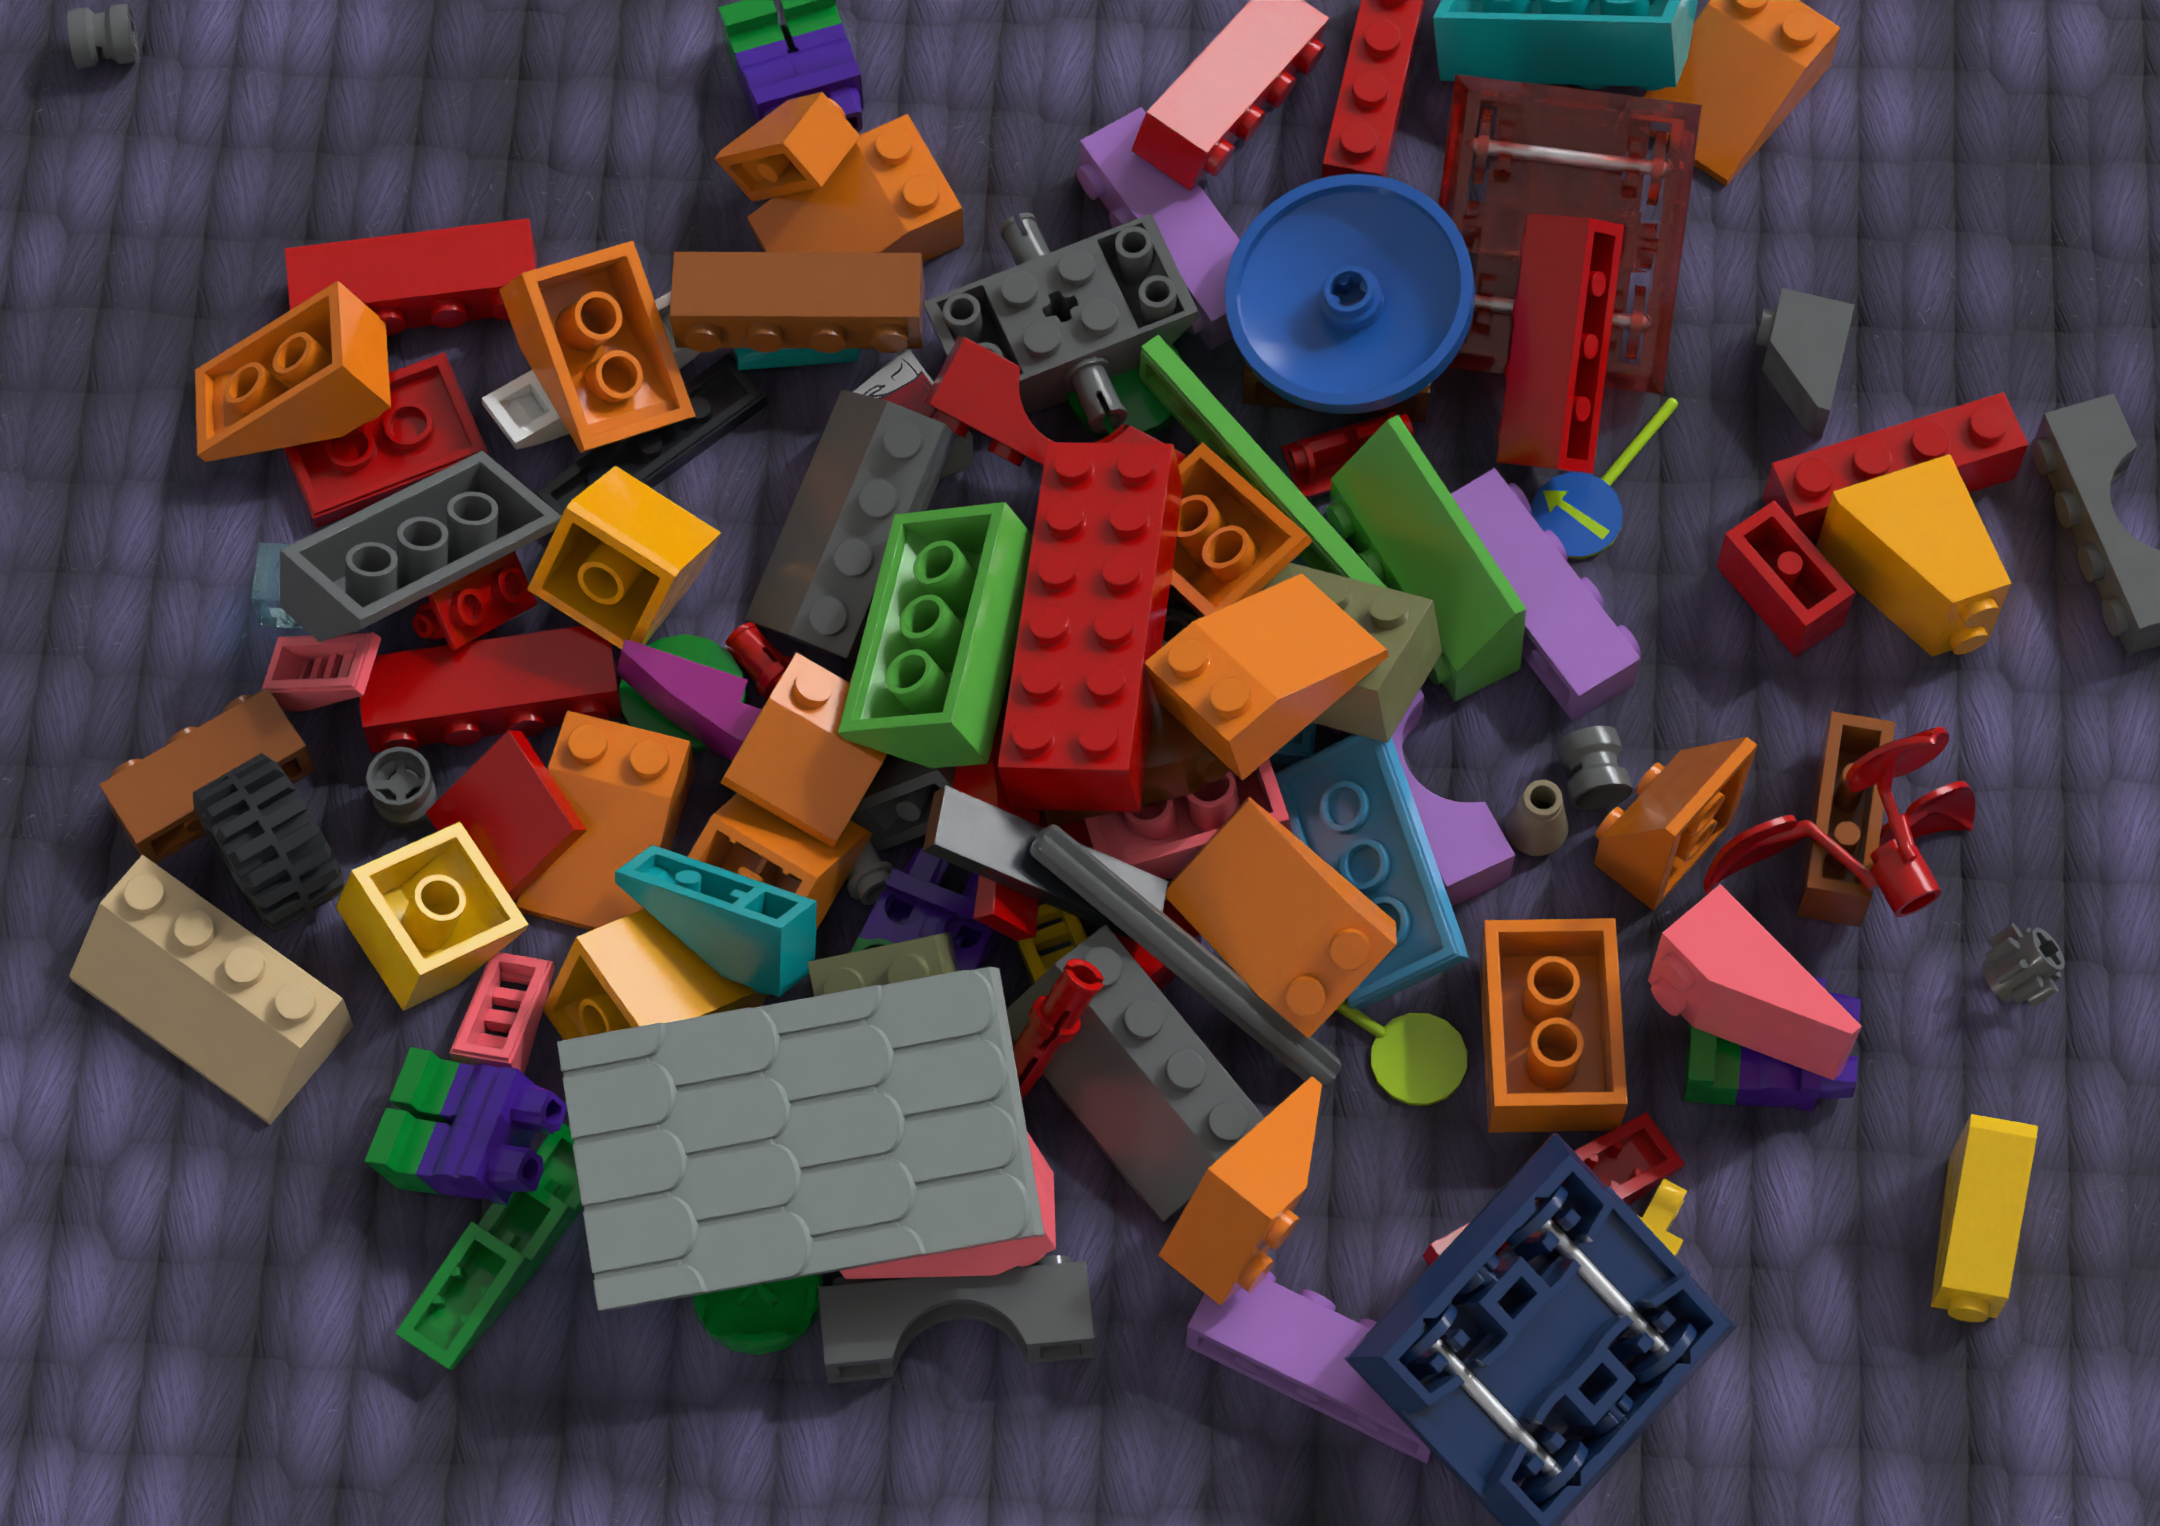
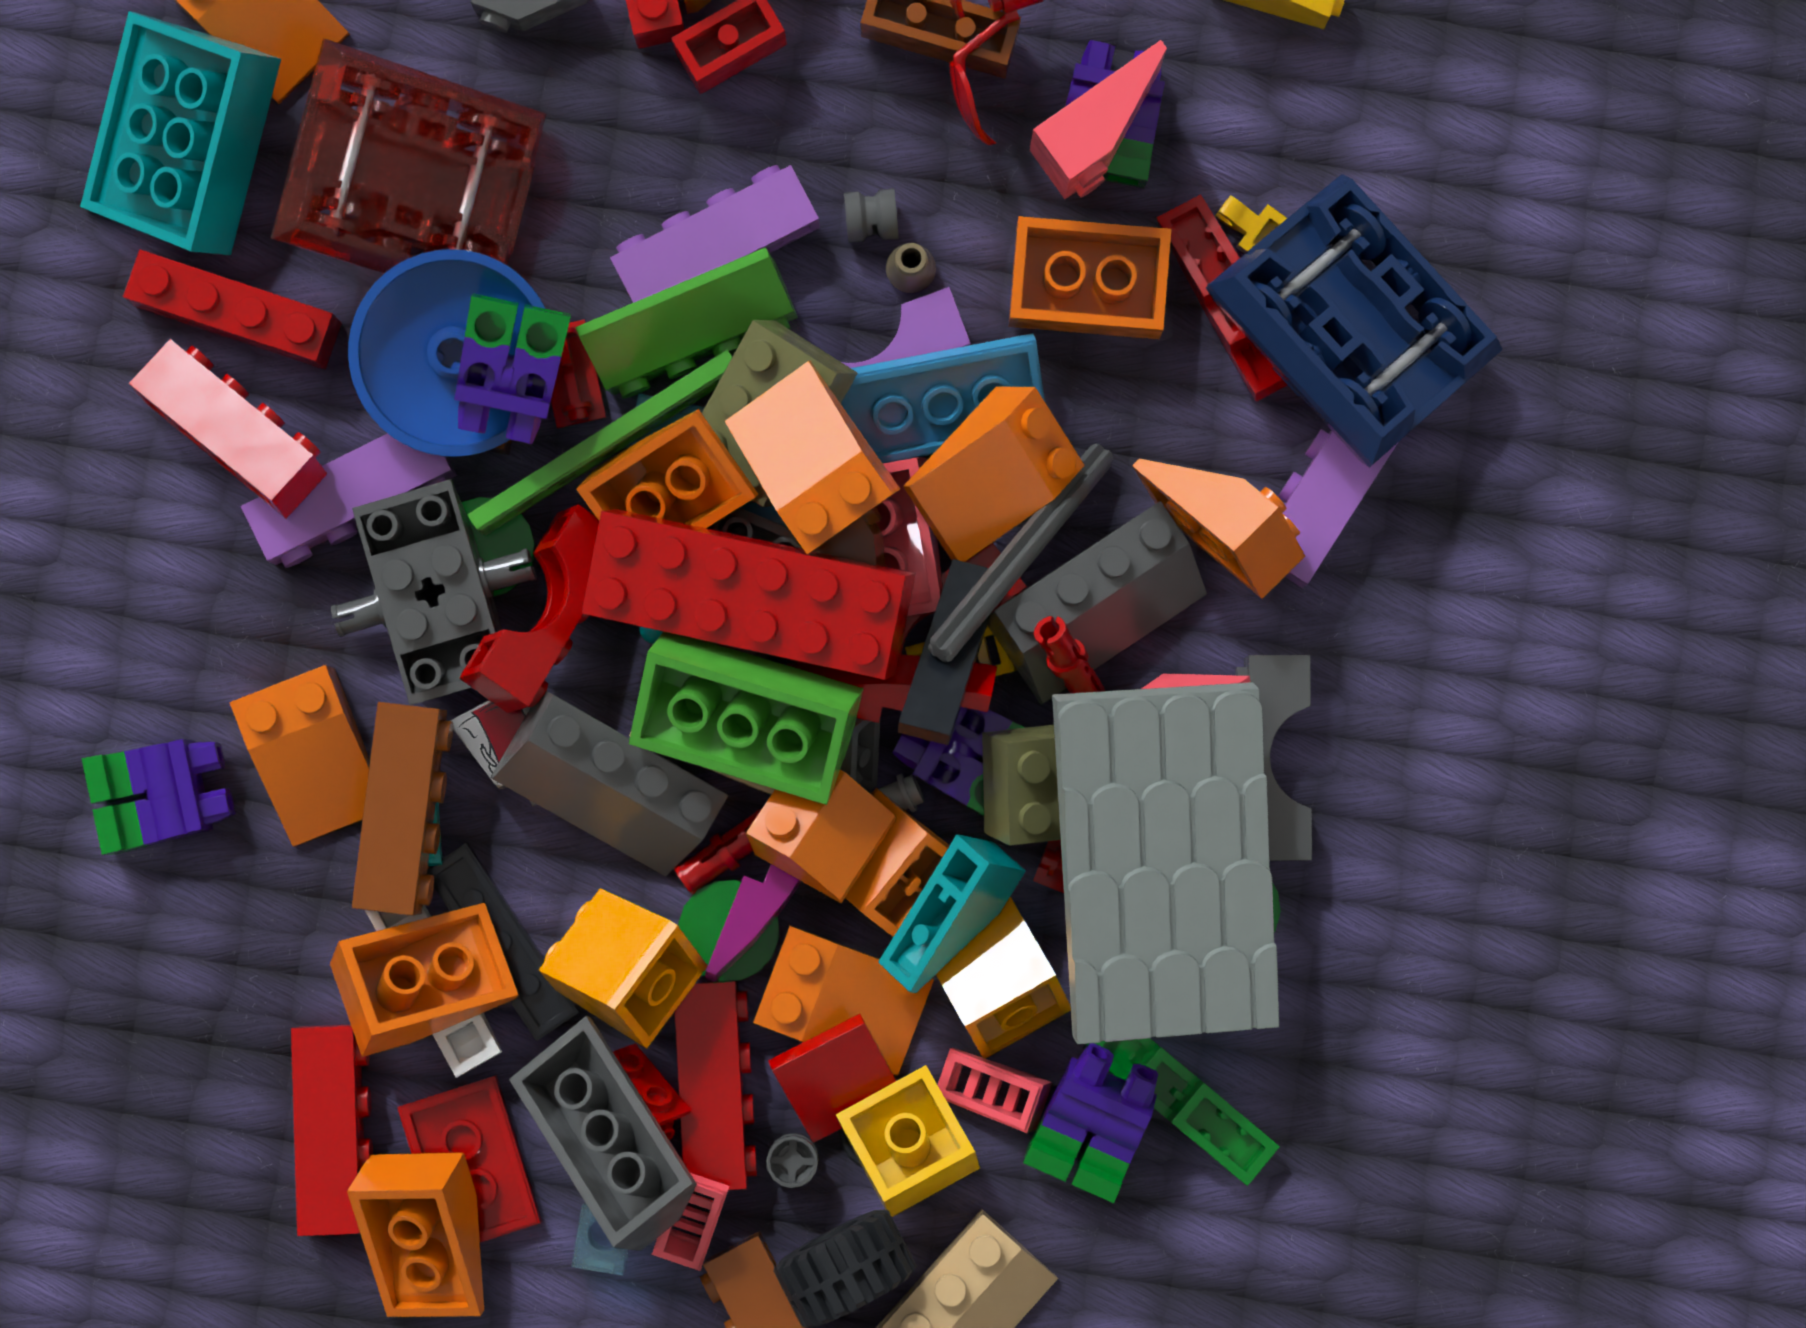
camera: 85 degrees left, 20 degrees up
orange slope [714,92,860,202] -> none
lime piece [1336,1001,1467,1106] -> none
red brick [1496,213,1624,474] -> none
blue piece [1531,398,1678,559] -> none
orange slope [1594,737,1757,911] -> none
none -> dark purple hips [454,293,571,444]

